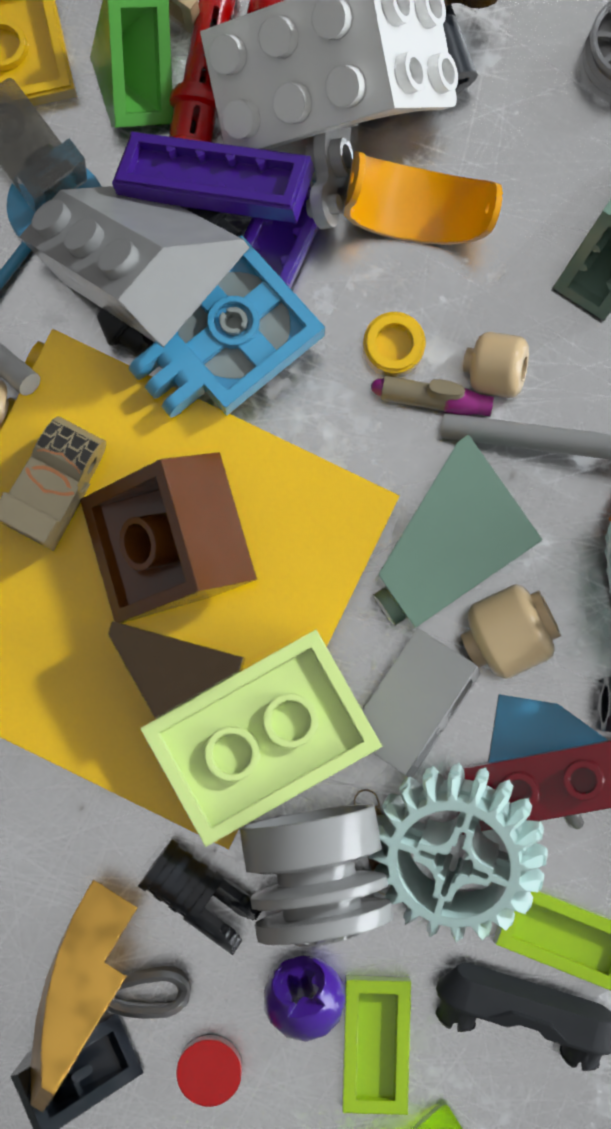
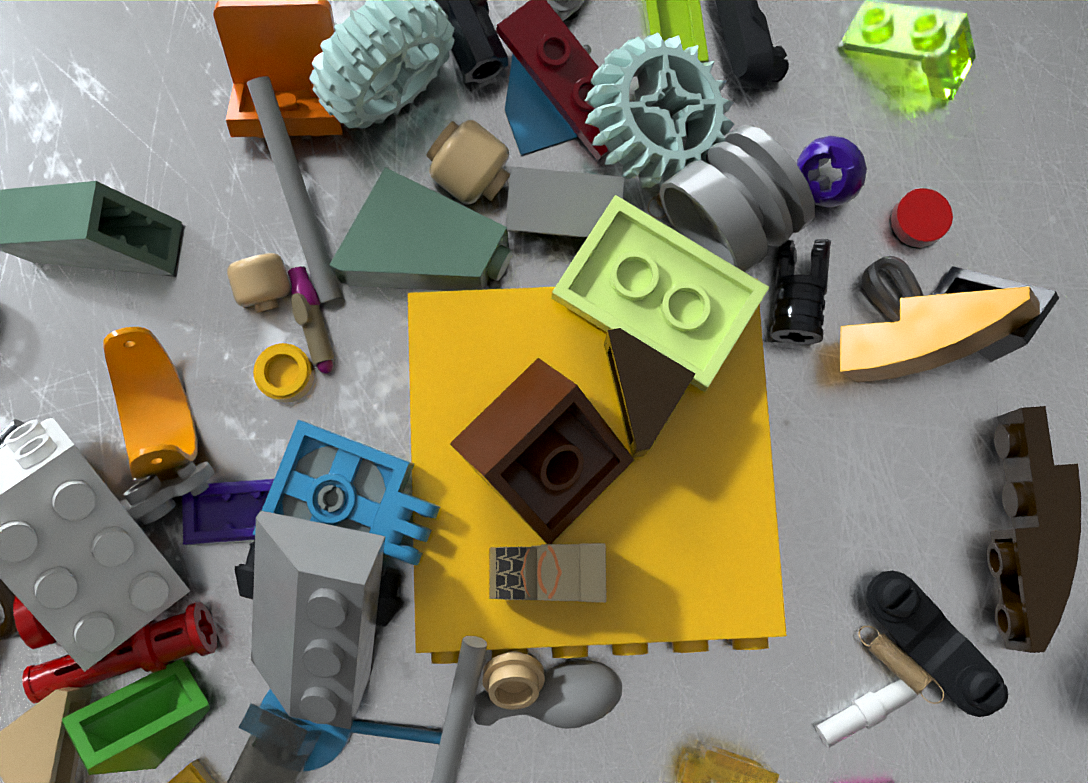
camera: 115 degrees left, 5 degrees down
dark purple plate [112,132,314,223] -> none
lime tile [342,975,411,1115] -> none

